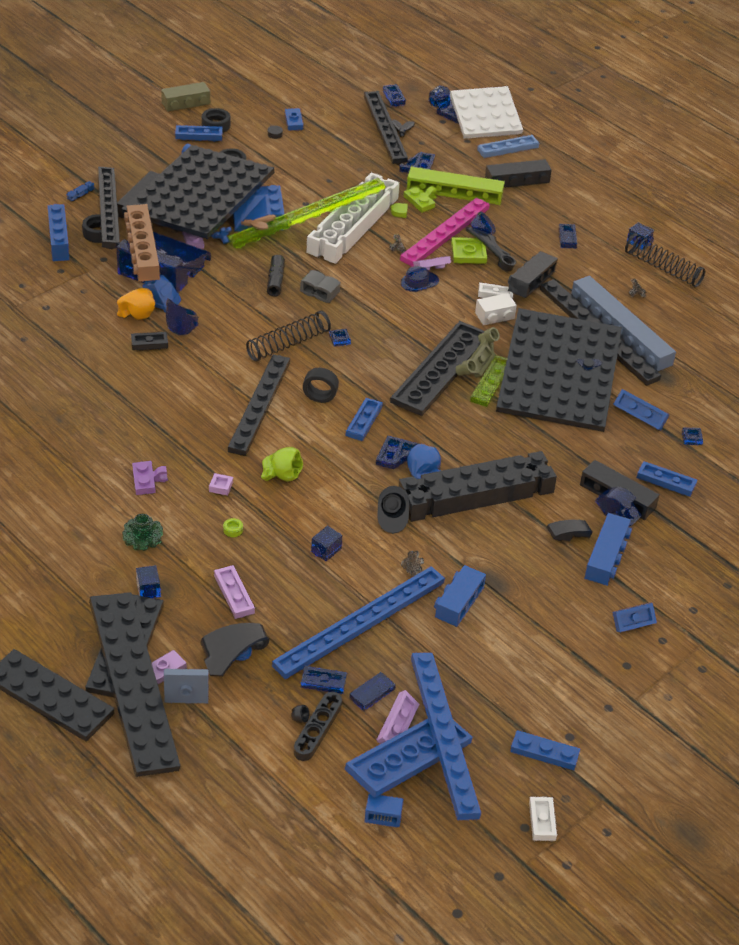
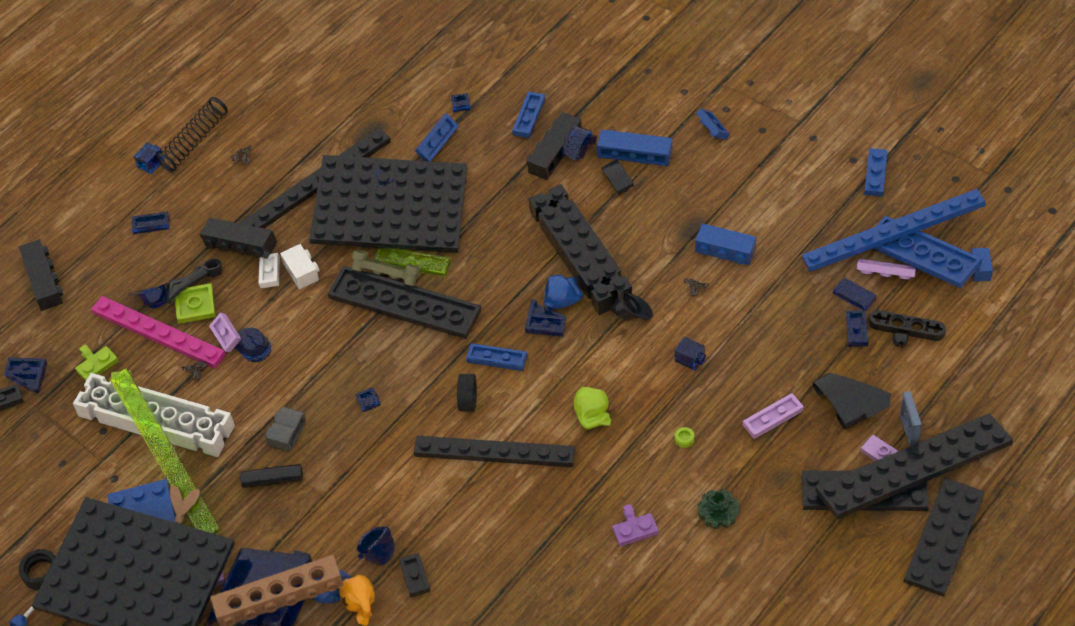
camera: 90 degrees left, 10 degrees up
clear blue brick [136,565,161,598] -> none
lavender plate [209,473,233,495] -> none
black piece [246,310,331,362] -> none
blue plate [272,566,445,679] -> none
lime brick [407,167,505,205] -> none
white plate [529,797,557,841] -> none
sand blue brick [571,276,676,371] -> none

